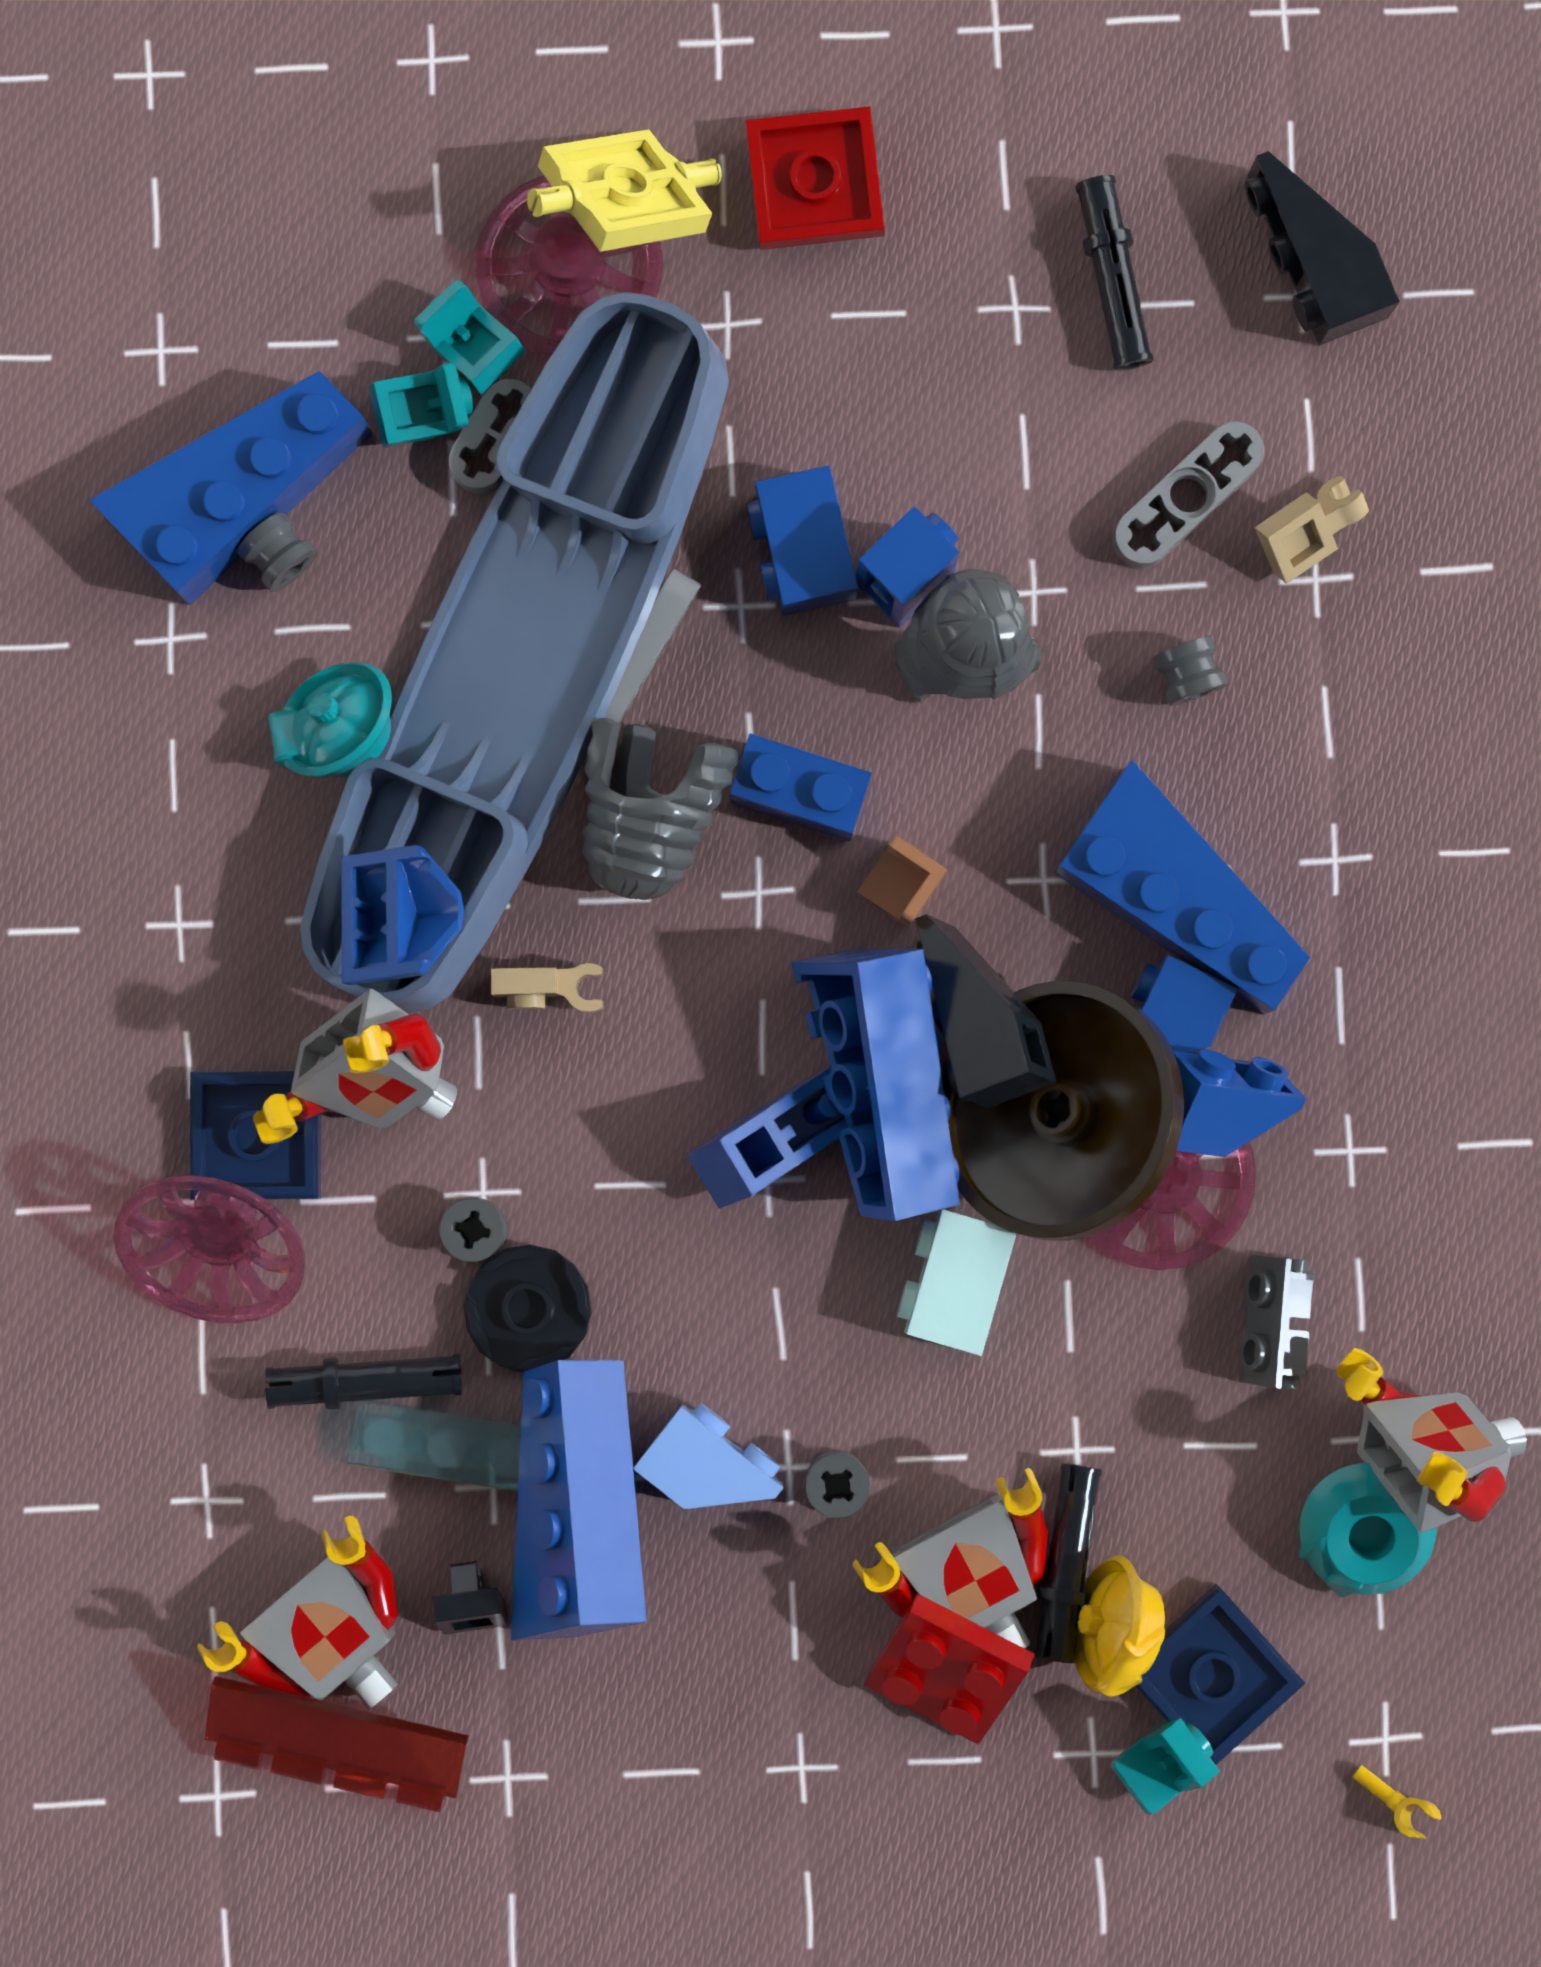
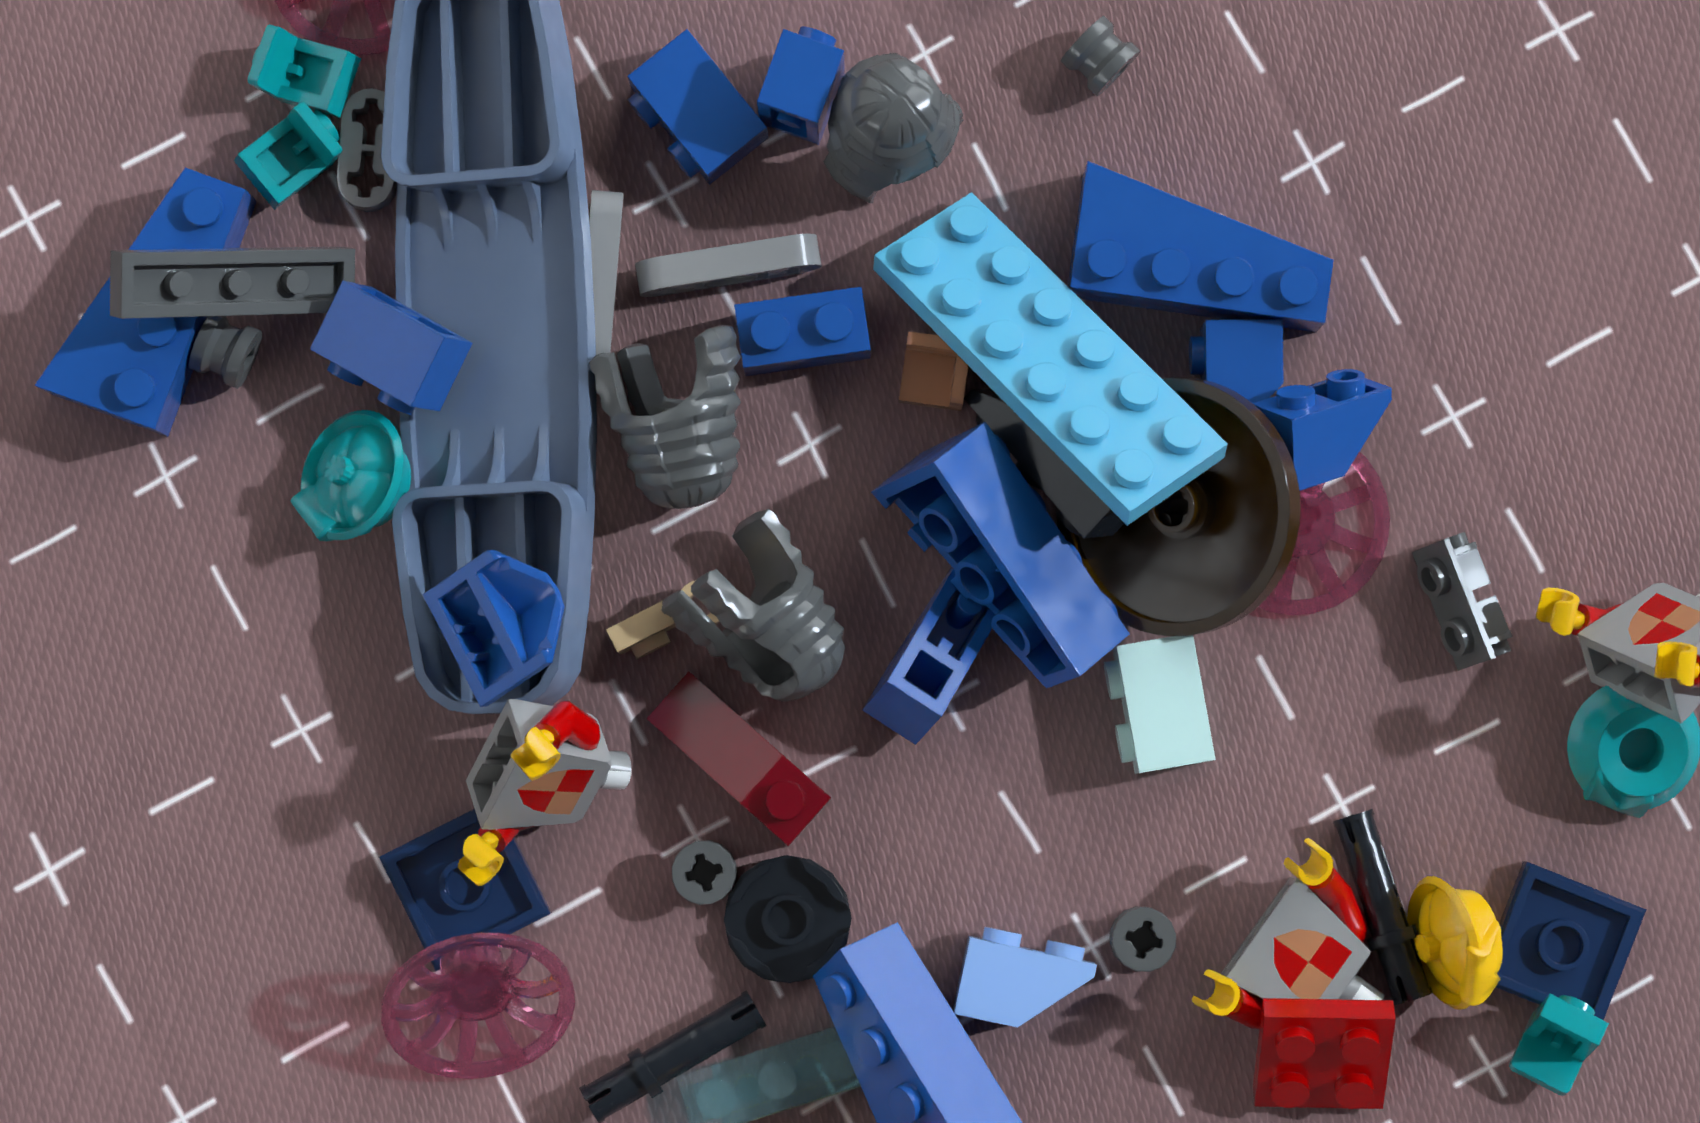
camera: 25 degrees left, 0 degrees up
none -> dark grey plate [110,247,355,319]
none -> blue brick [310,280,473,415]
none -> light grey beam [635,234,822,297]
none -> dark red slope [646,671,831,846]
none -> dark grey hair [661,509,845,702]
none -> medium azure plate [873,192,1228,526]

